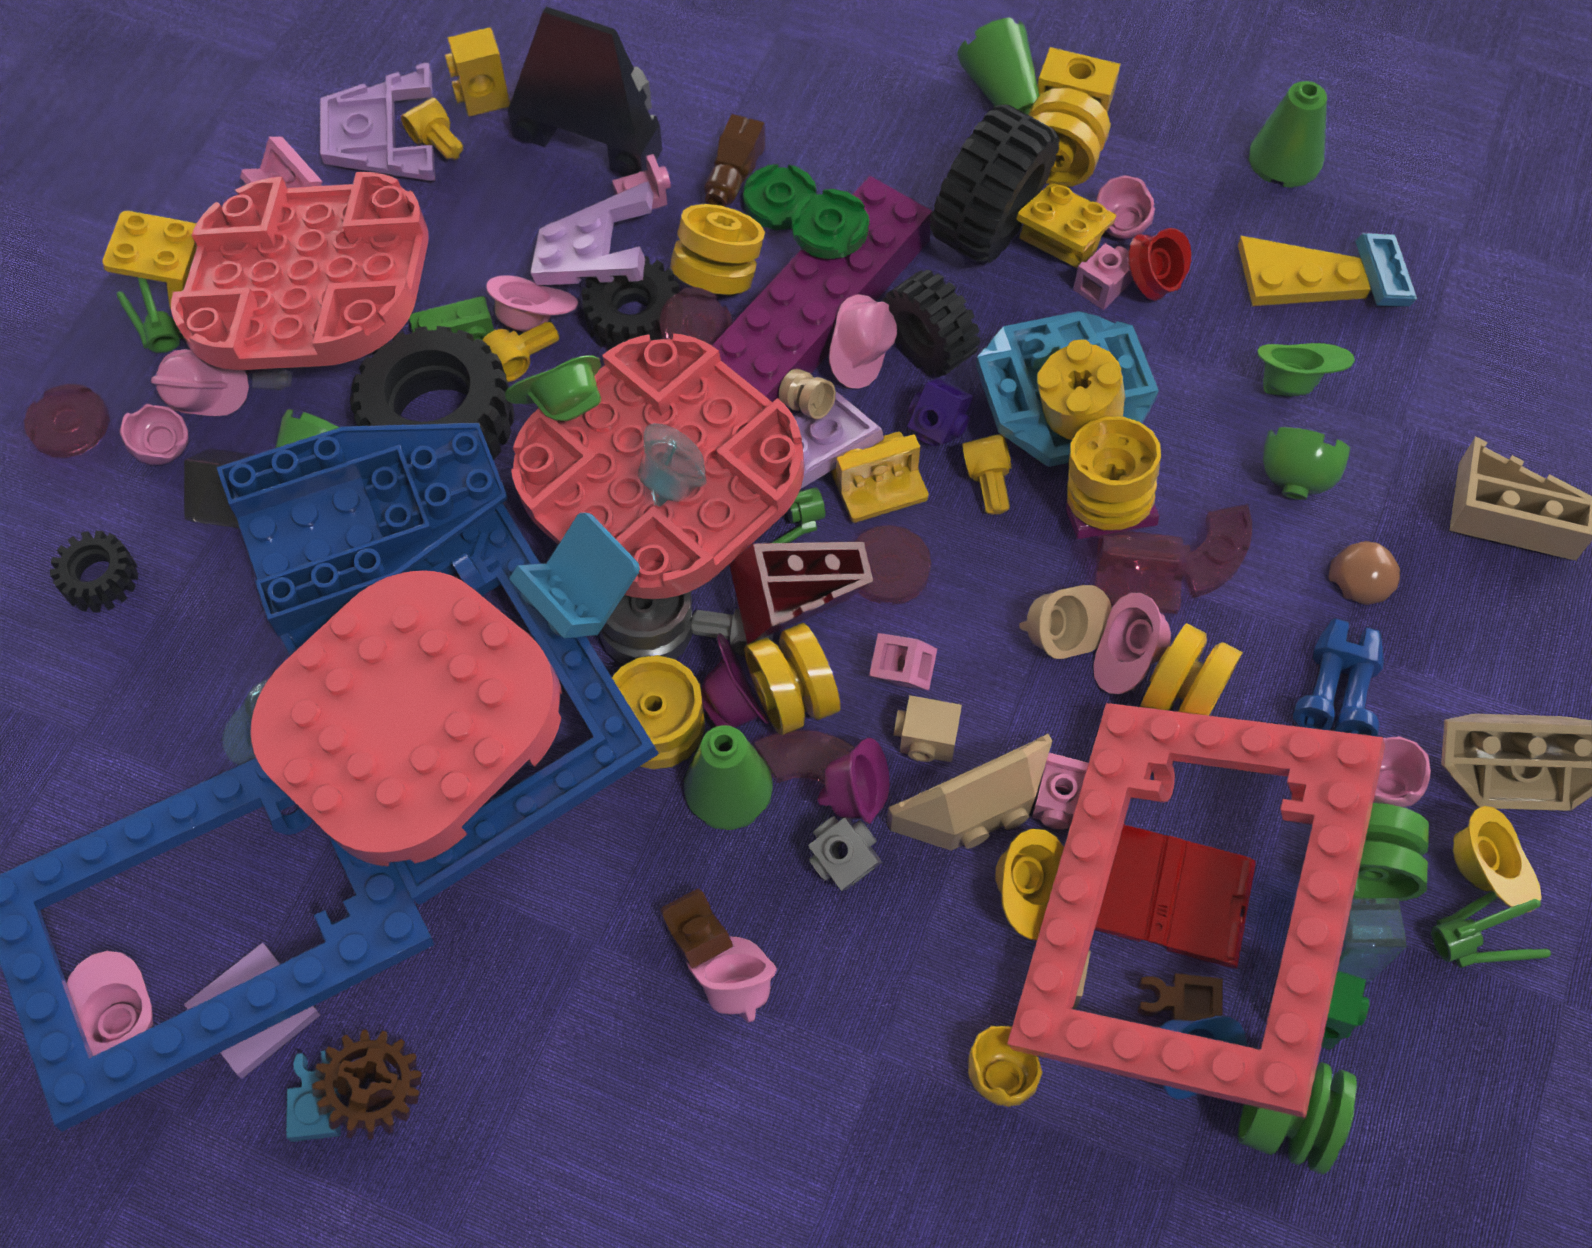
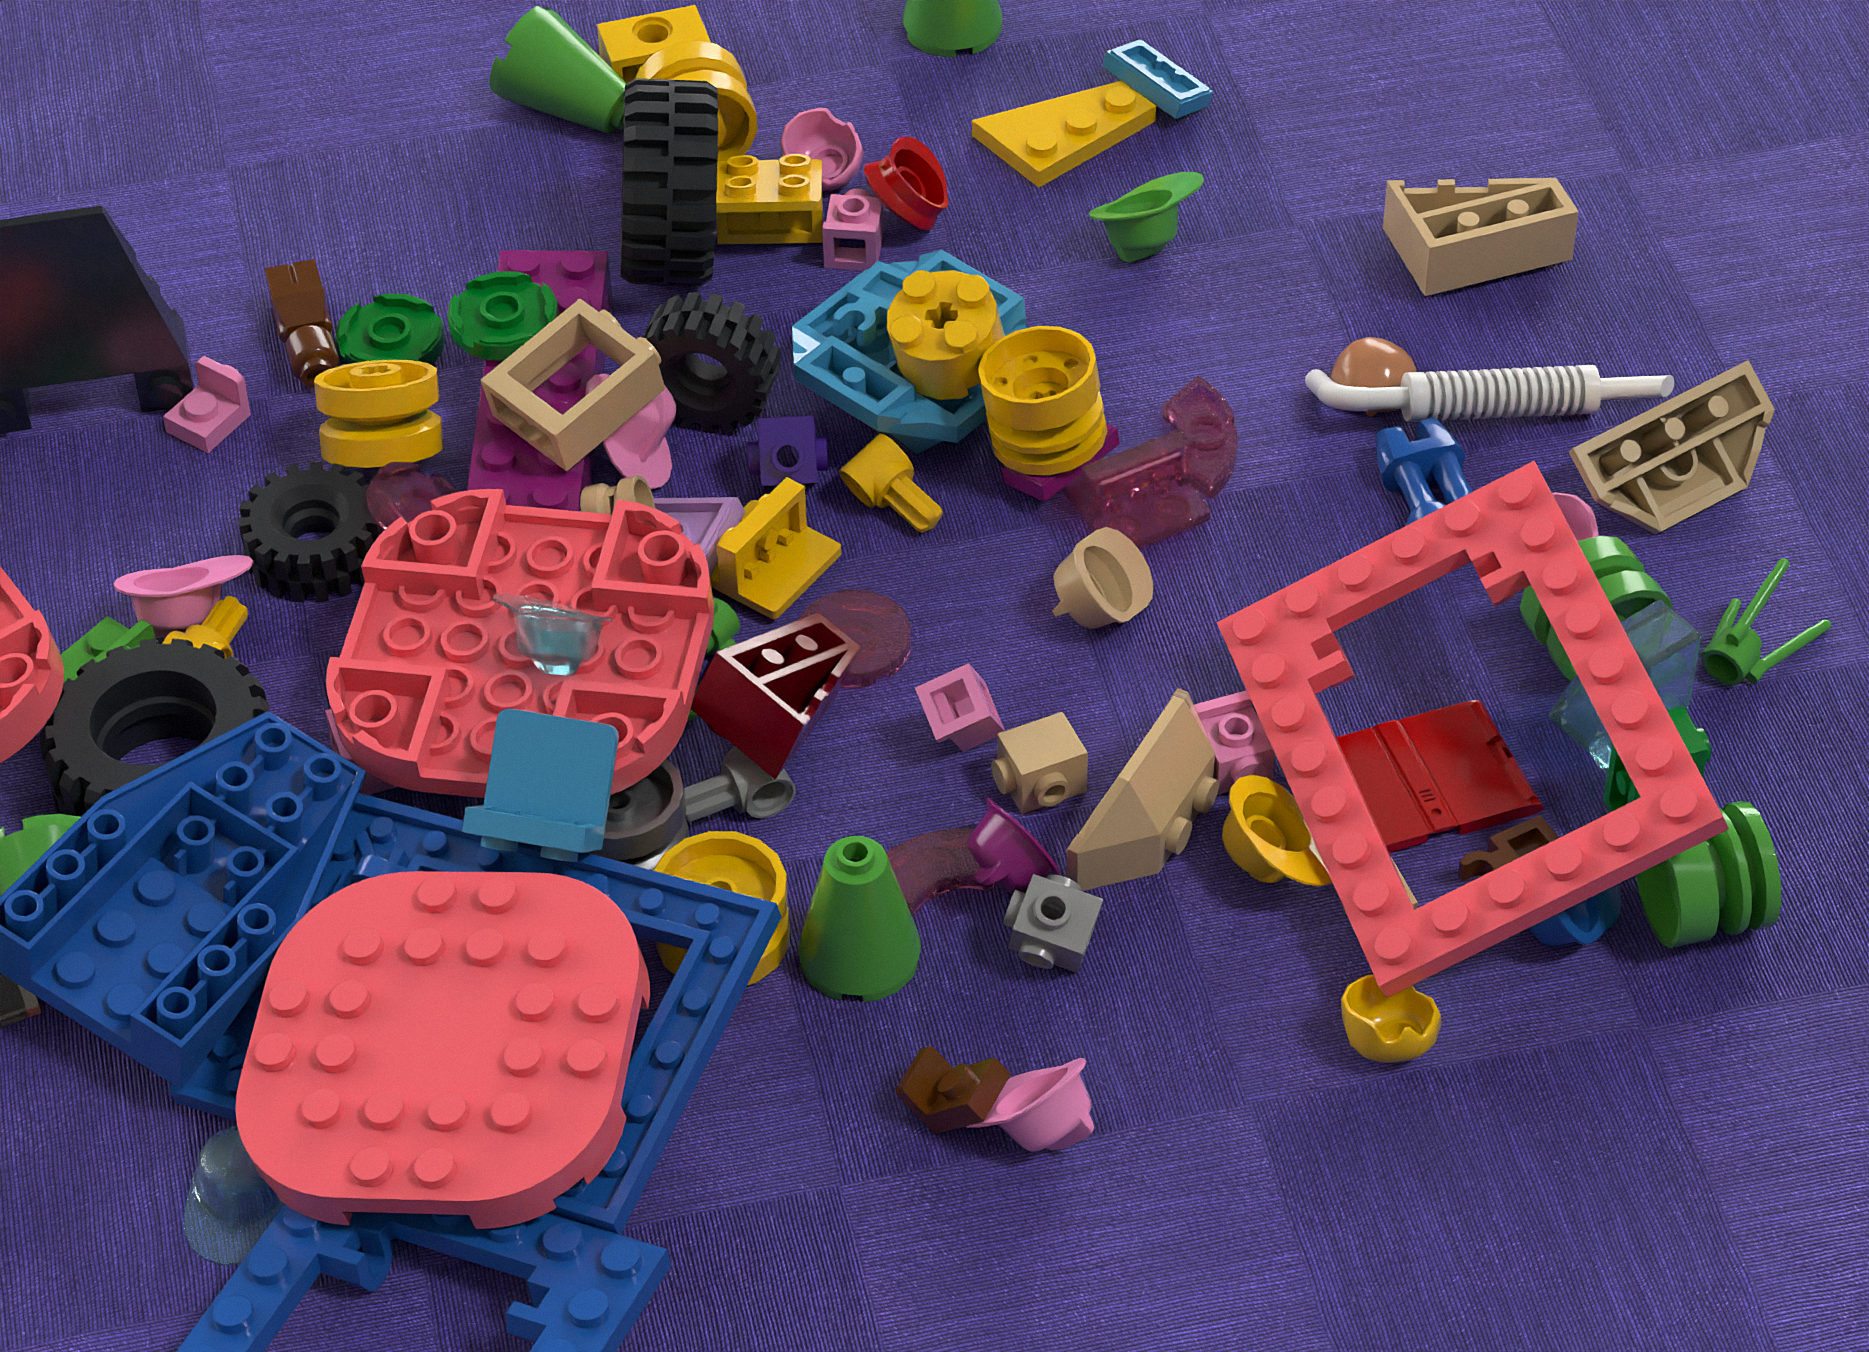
camera: 35 degrees left, 15 degrees down
bright green piece [505,355,601,421] -> none
lavender wing [531,182,654,285] -> none
magenta piece [701,633,769,727] -> none
yellow wheel [744,623,840,736] -> none
bright pink piece [1093,593,1171,694] -> none
yellow wheel [1140,623,1243,716] -> none
bright green cylinder [1263,427,1350,500] -> none
yellow piece [1453,806,1541,913] -> none
none -> tan window [481,299,665,471]
none -> white piece [1305,365,1674,422]

